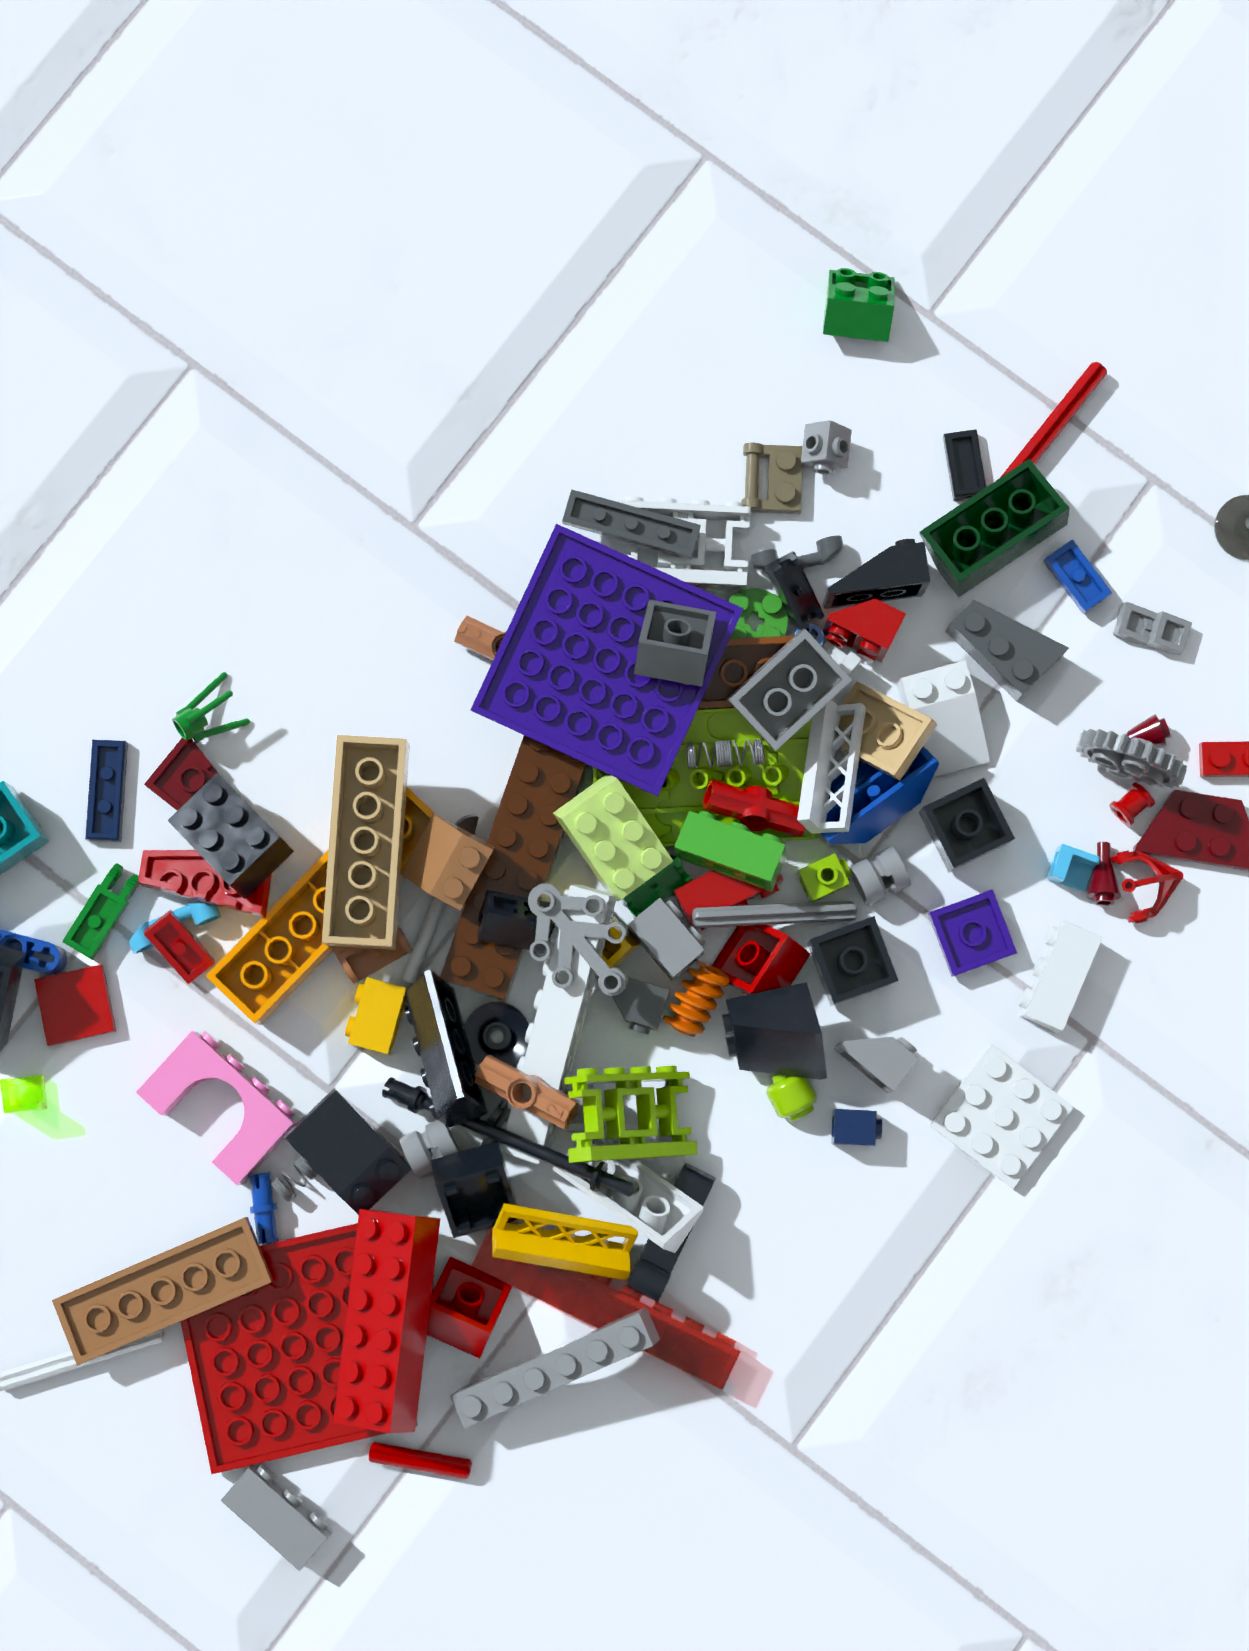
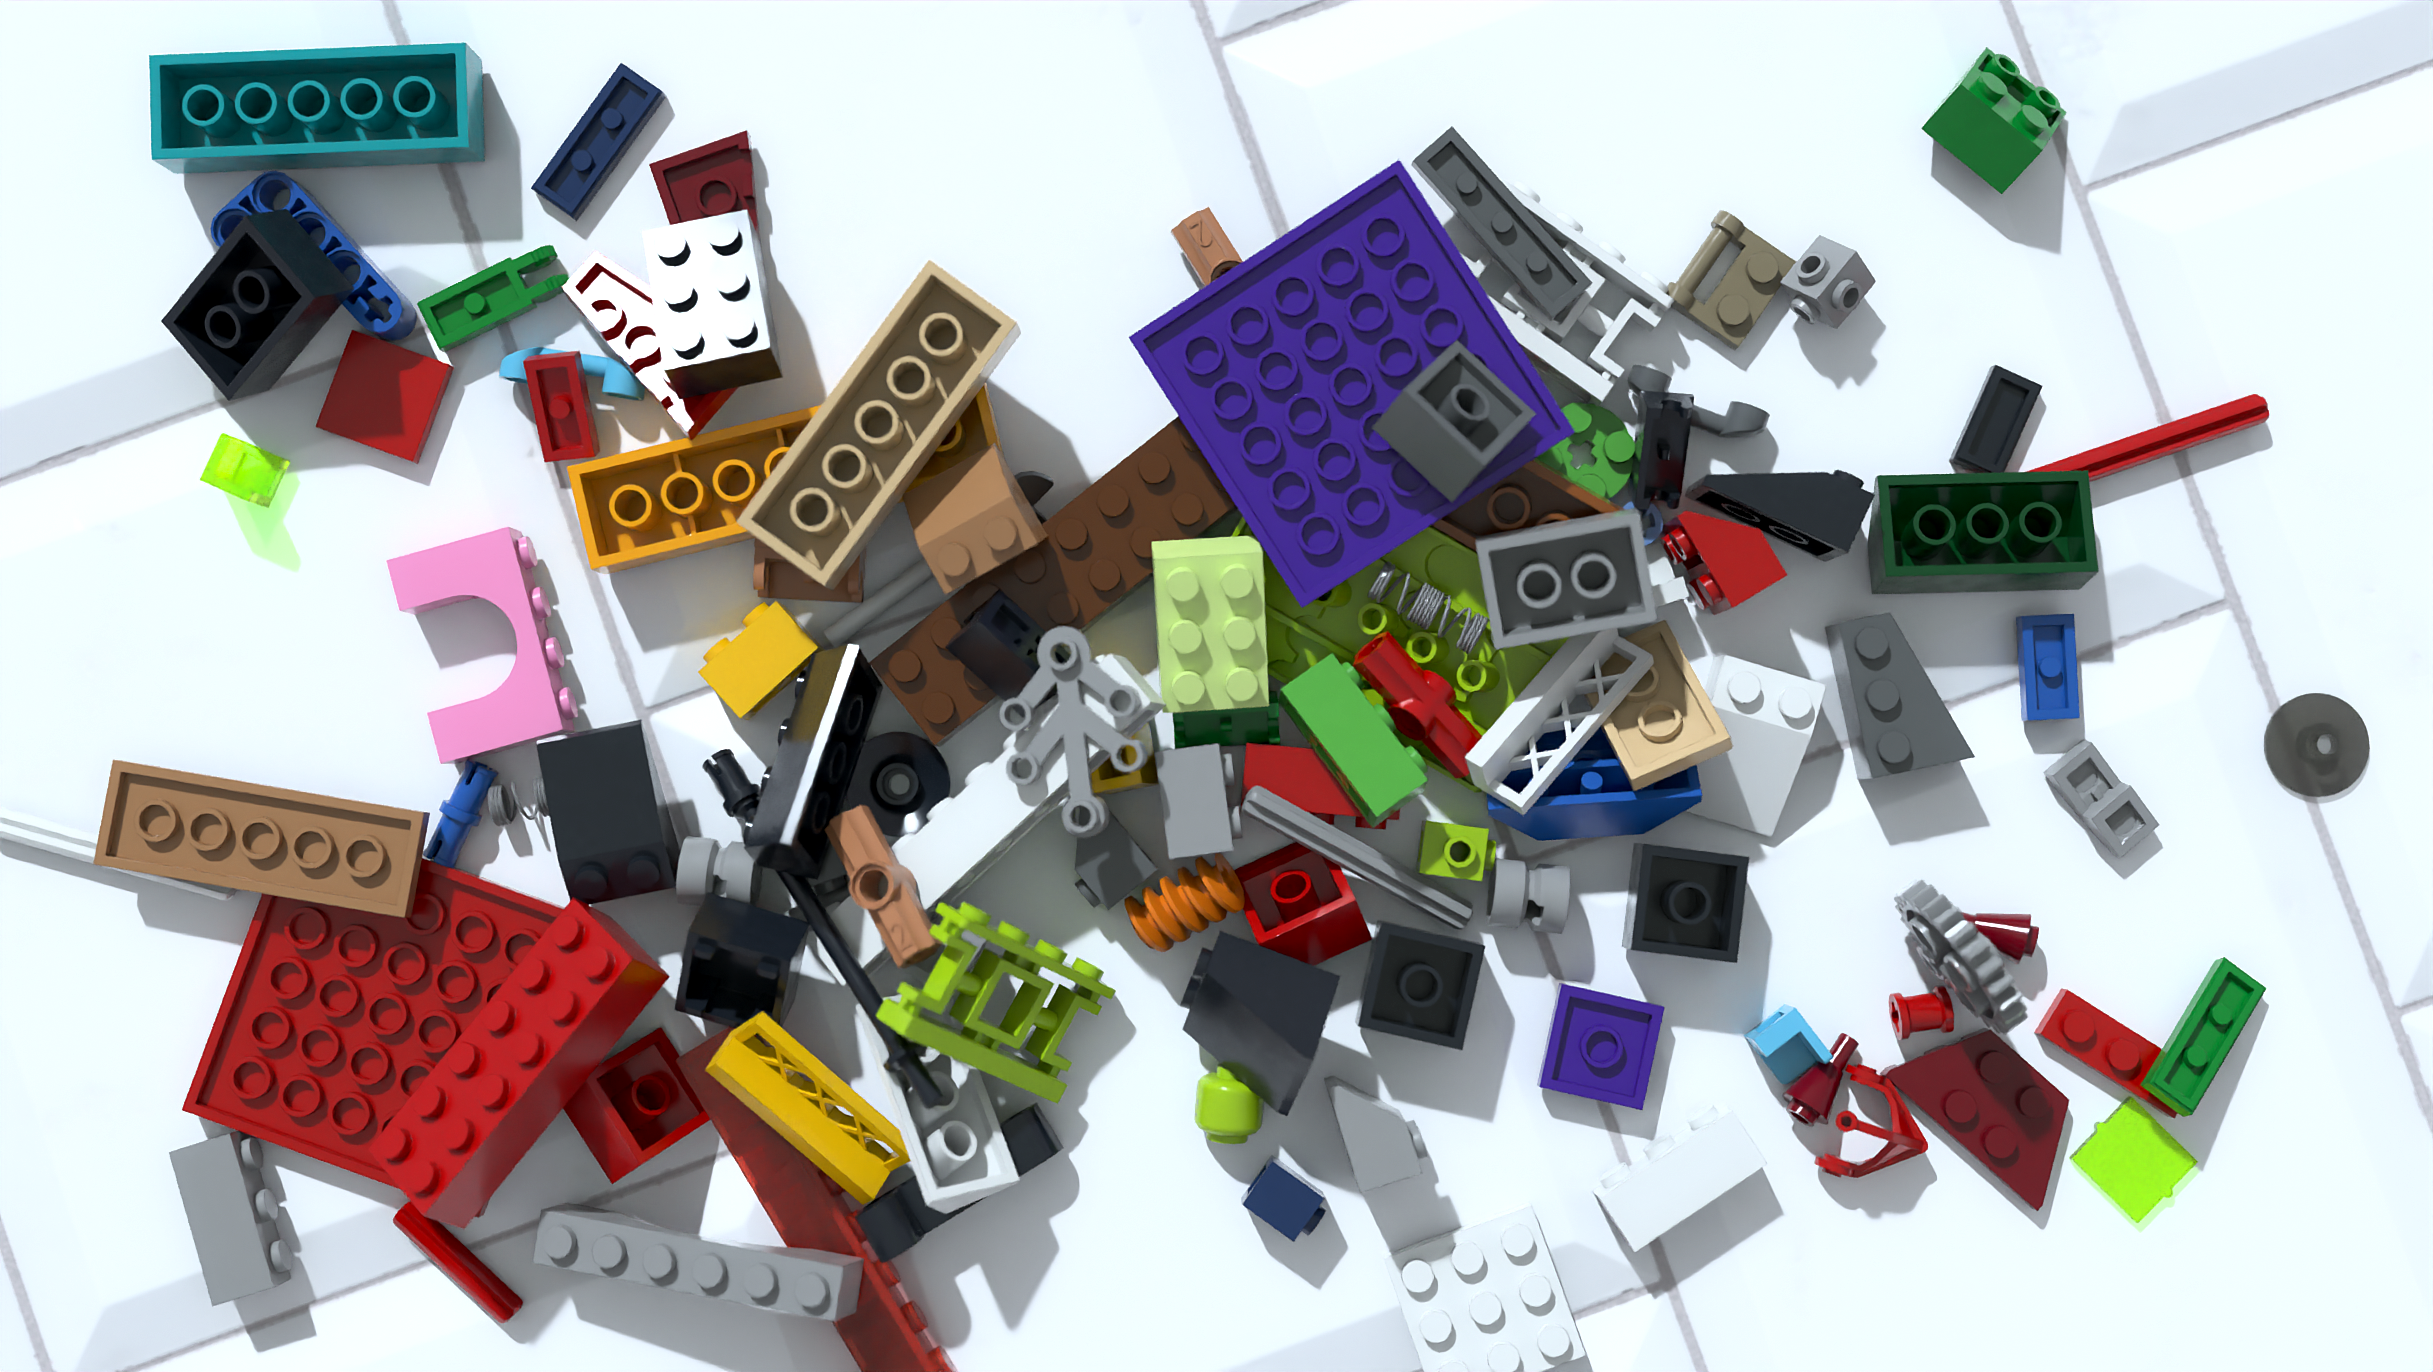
camera: 30 degrees right, 5 degrees up
green plant [172,672,250,743] -> none

